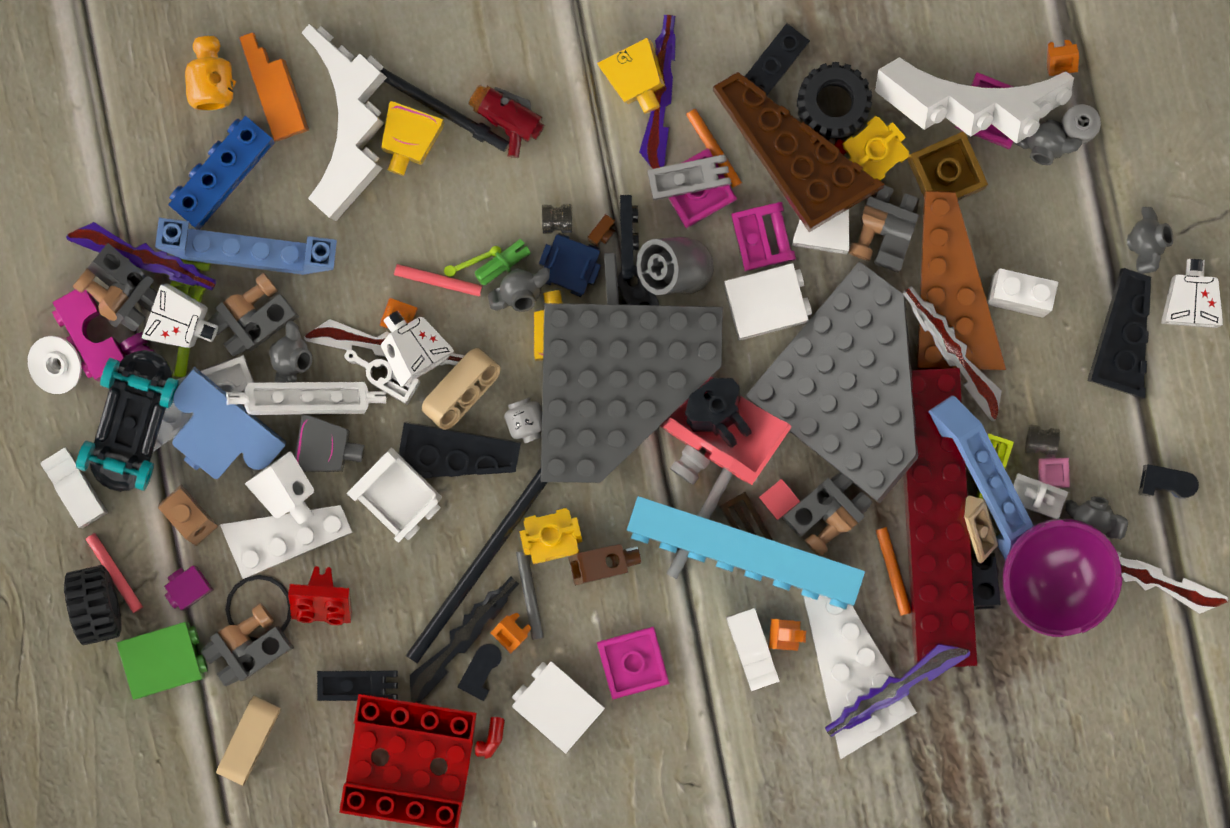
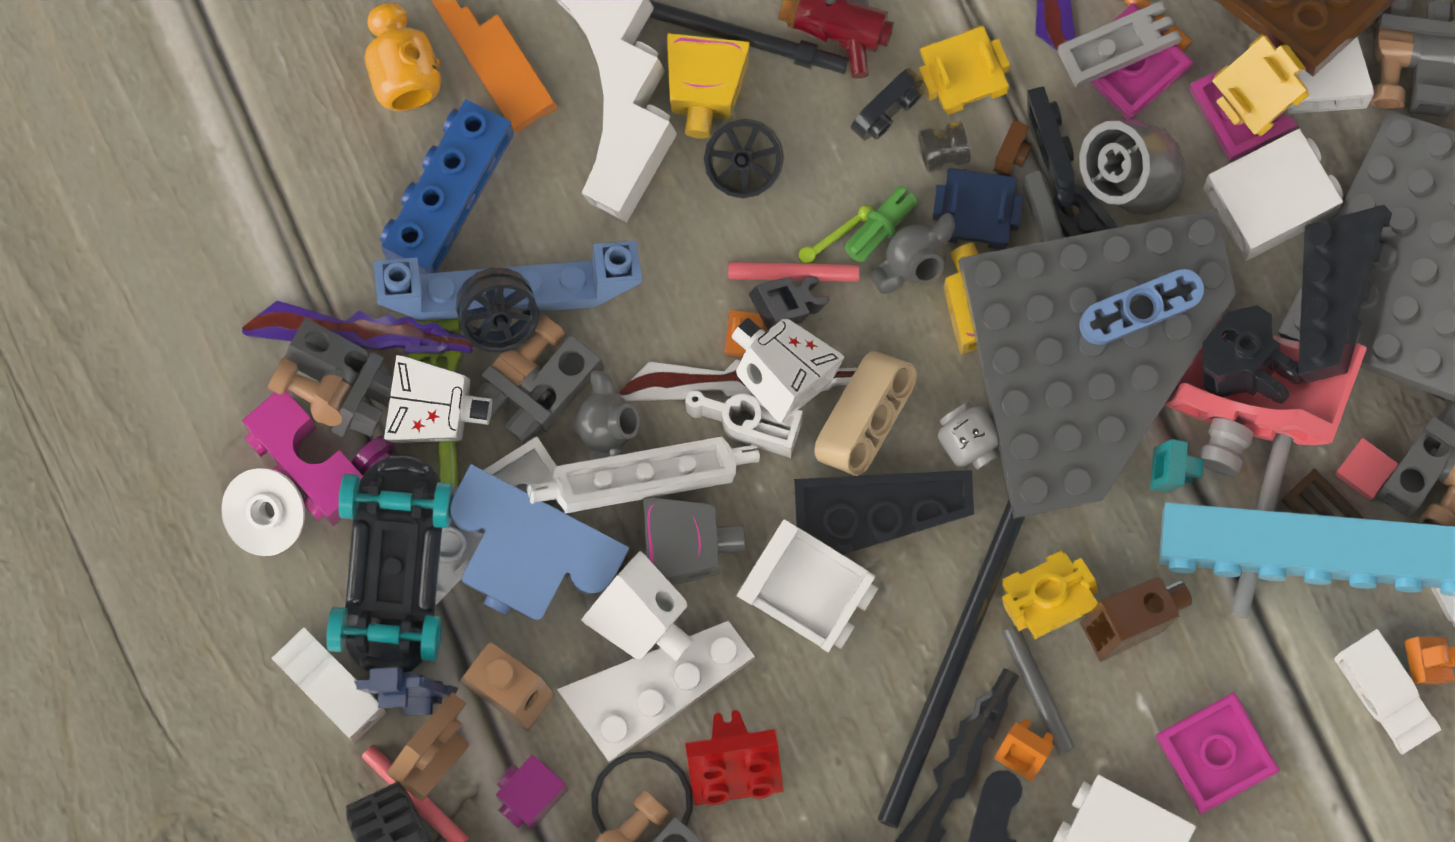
camera: 10 degrees left, 10 degrees down
none -> dark blue piece [354,668,458,716]
none -> medium nougat bracket [386,692,469,801]
none -> black wheel [455,268,539,352]
none -> black wheel [704,118,784,199]
none -> black plate [748,277,830,330]
none -> black plate [851,68,923,141]
none -> yellow piece [918,26,1010,115]
none -> medium blue beam [1079,269,1204,345]
none -> teal tile [1150,439,1204,493]
none -> yellow piece [1212,34,1310,136]
none -> black wing [1298,204,1392,383]

